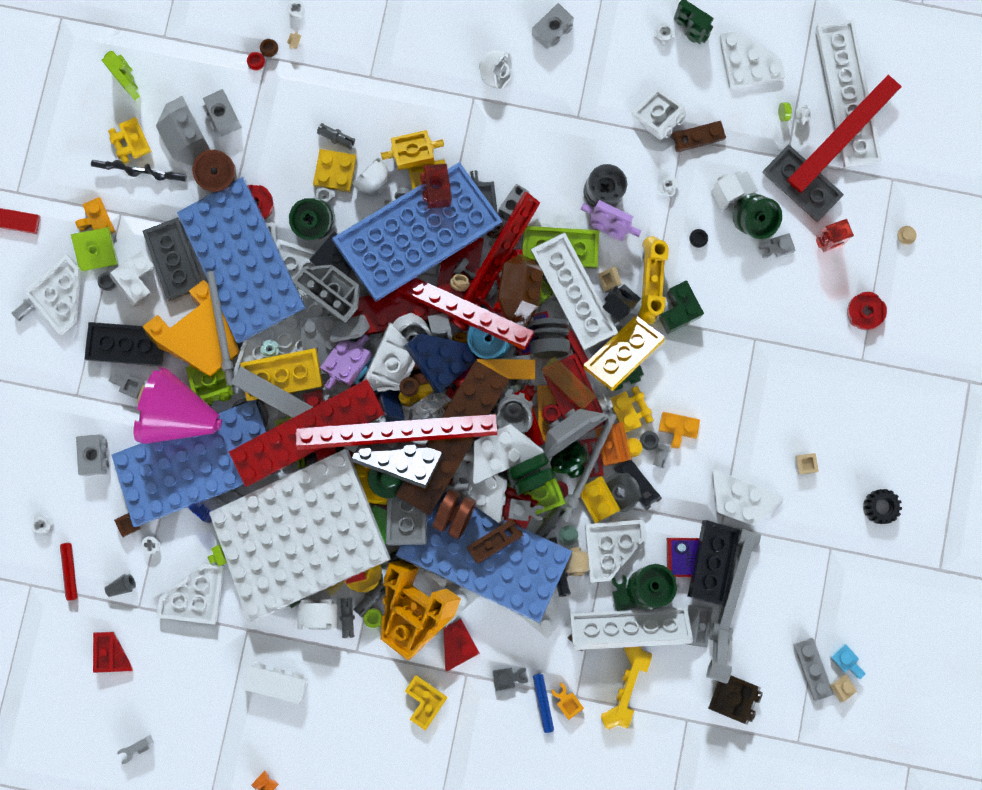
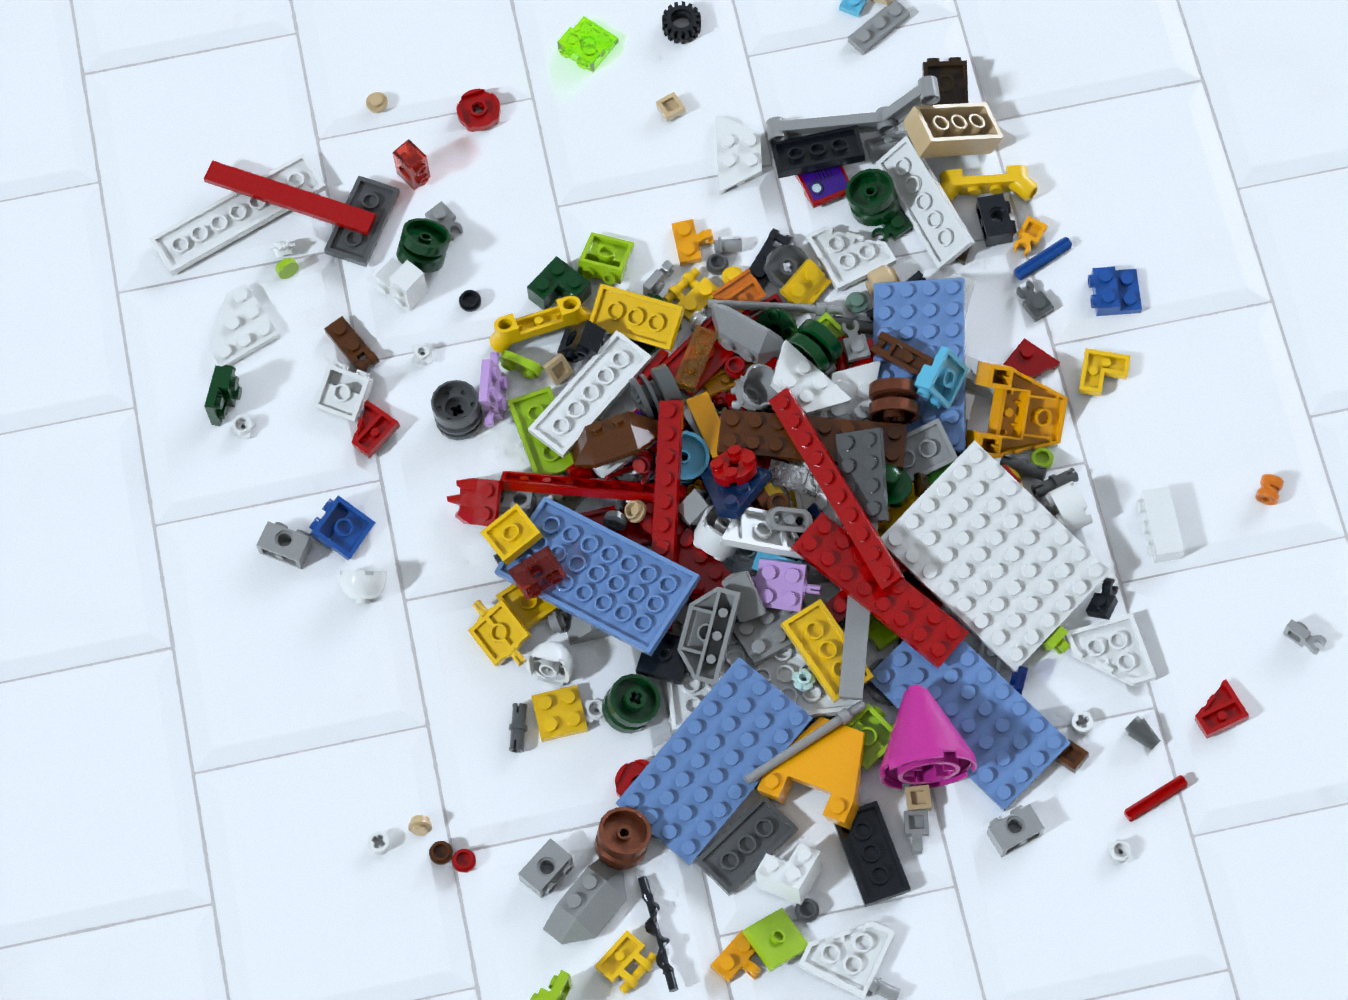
camera: 110 degrees left, 15 degrees down
none -> blue plate [309,495,376,560]
none -> red wing [351,400,400,458]
none -> red plate [446,478,503,526]
none -> yellow plate [480,503,544,565]
none -> lime plate [499,350,543,380]
none -> clear neon green plate [557,16,619,73]
none -> lime plate [578,232,634,285]
none -> light grey plate [643,260,674,296]
none -> red plate [710,445,758,487]
none -> light grey plate [766,506,813,533]
none -> tan brick [903,102,1004,158]
none -> medium azure plate [914,346,969,409]
none -> dark brown tile [914,472,931,497]
none -> black brick [975,193,1017,247]
none -> black plate [1086,578,1119,620]
none -> blue plate [1088,266,1142,316]

